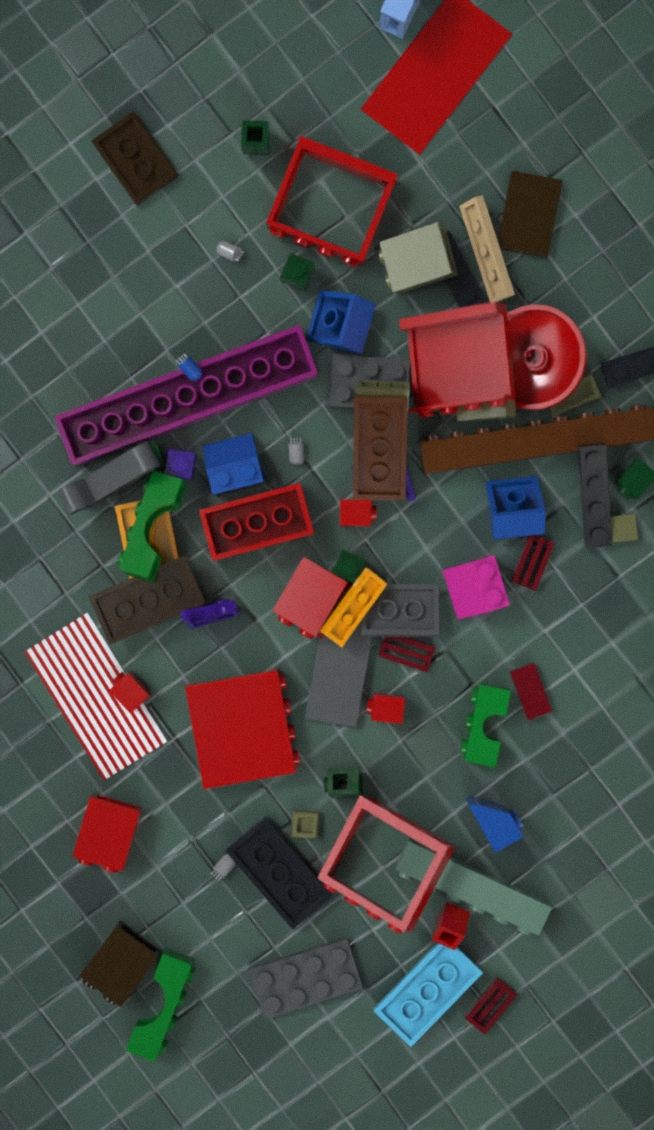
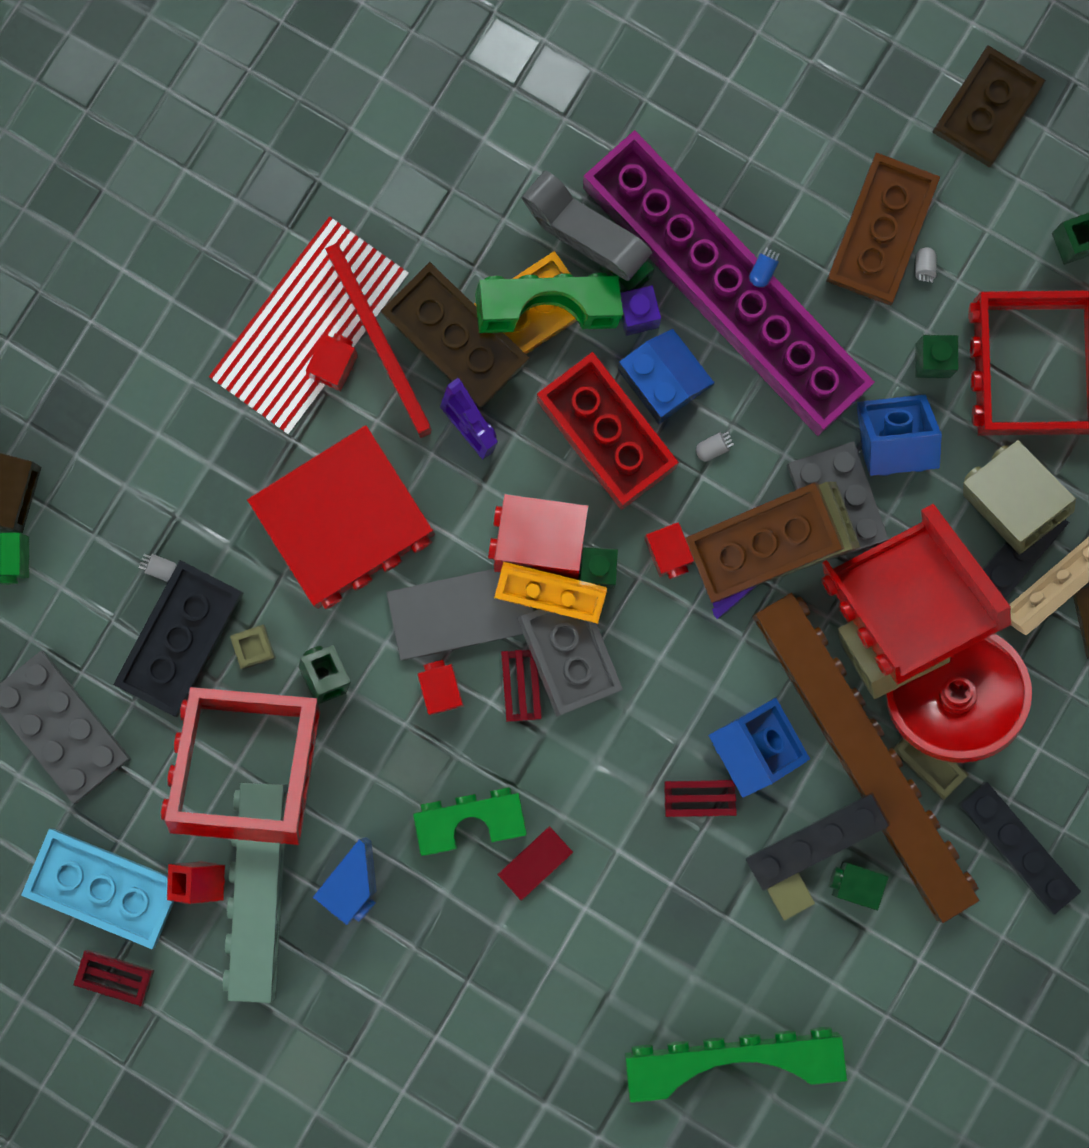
camera: 75 degrees right, 5 degrees down
red brick [72,793,143,873] -> none
dark pink slope [442,555,510,620] -> none
none -> red tile [325,243,432,439]
none -> reddish brown plate [826,153,941,306]

